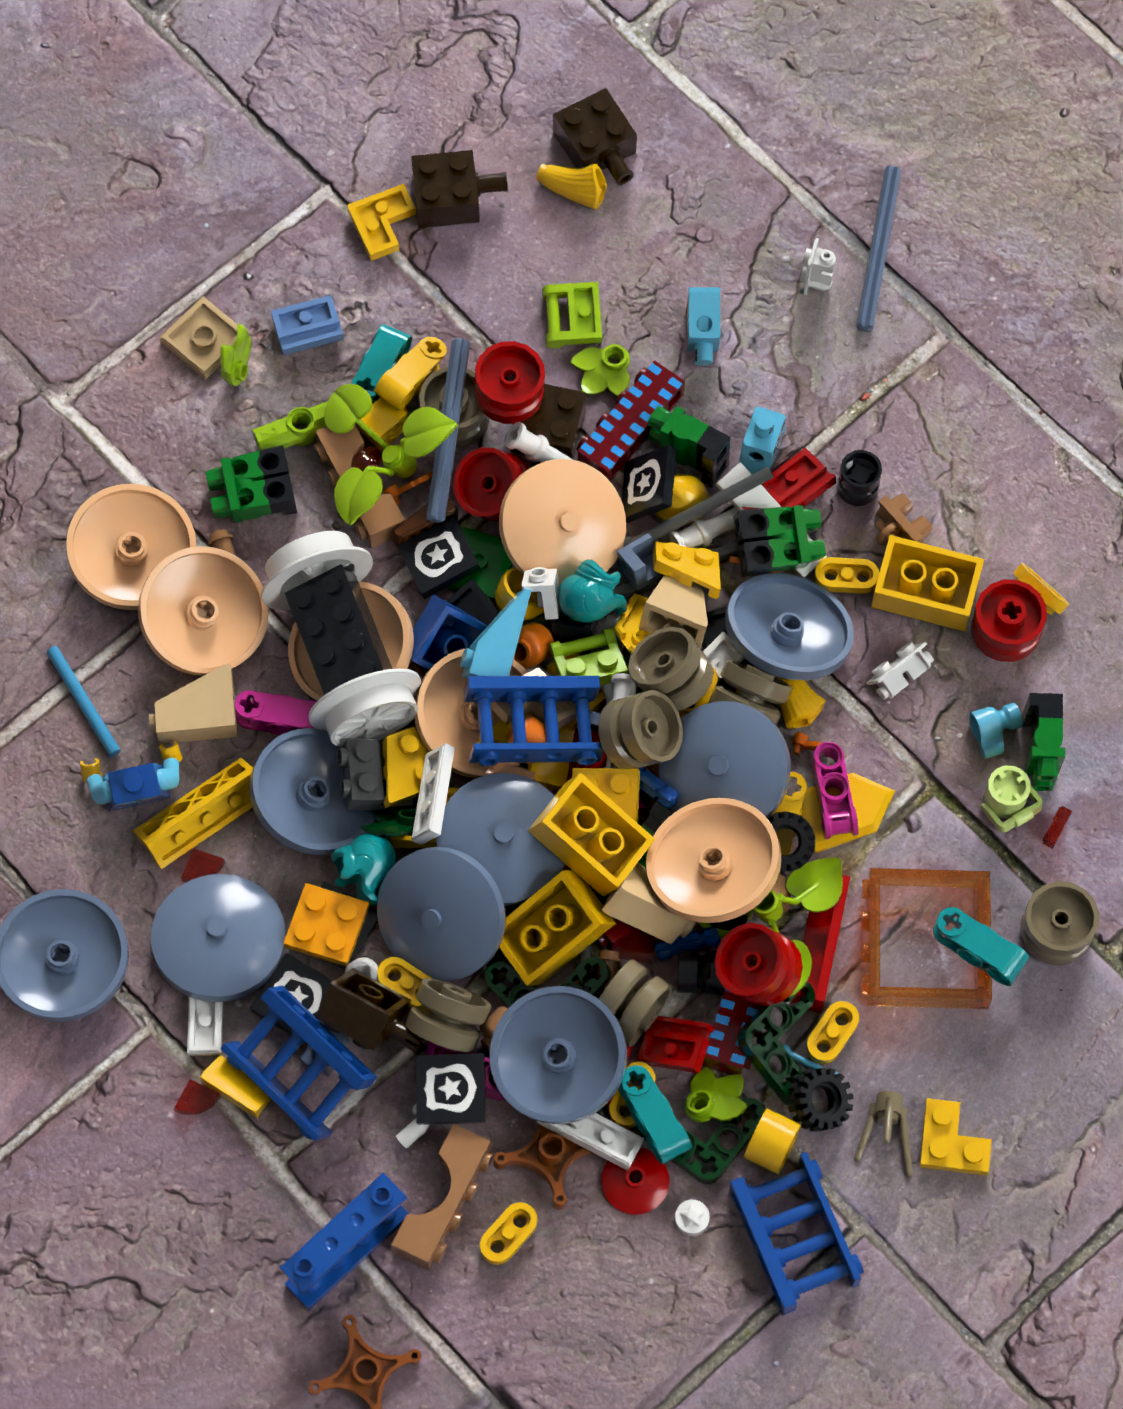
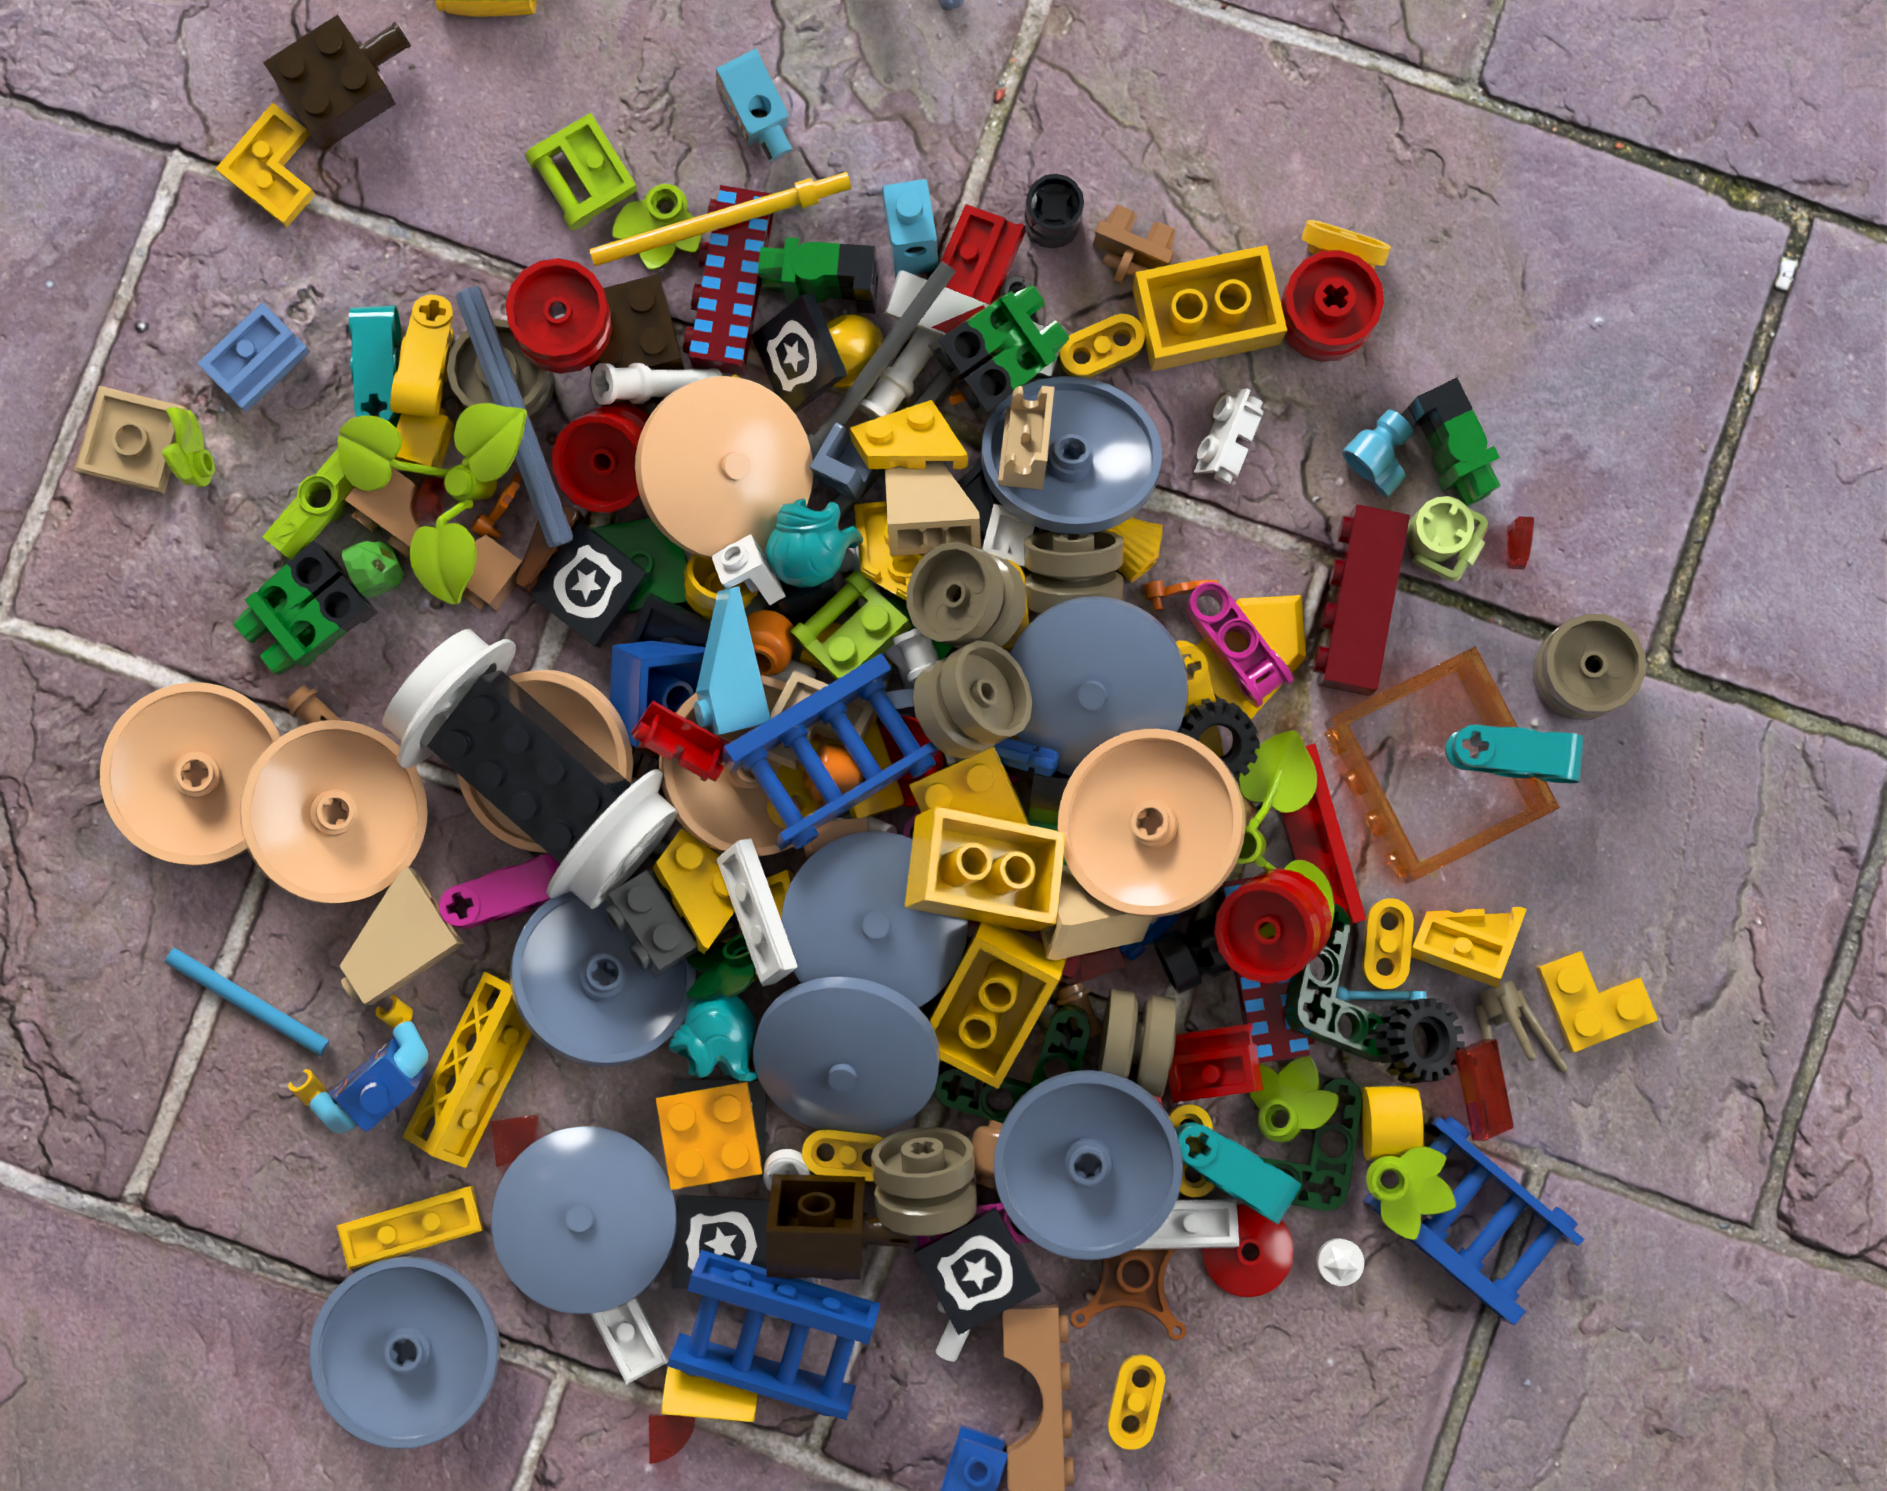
camera: 30 degrees left, 15 degrees up
none -> yellow tile [336,1185,485,1270]
none -> bright green rock [342,541,405,597]
none -> yellow bar [589,172,852,266]
none -> red hinge [631,701,730,782]
none -> tan hinge [998,386,1055,490]
none -> dark red brick [1313,504,1410,696]
none -> lime plate [1366,1147,1456,1240]
none -> yellow wing [1411,907,1527,988]
none -> clear red tile [1455,1039,1514,1141]

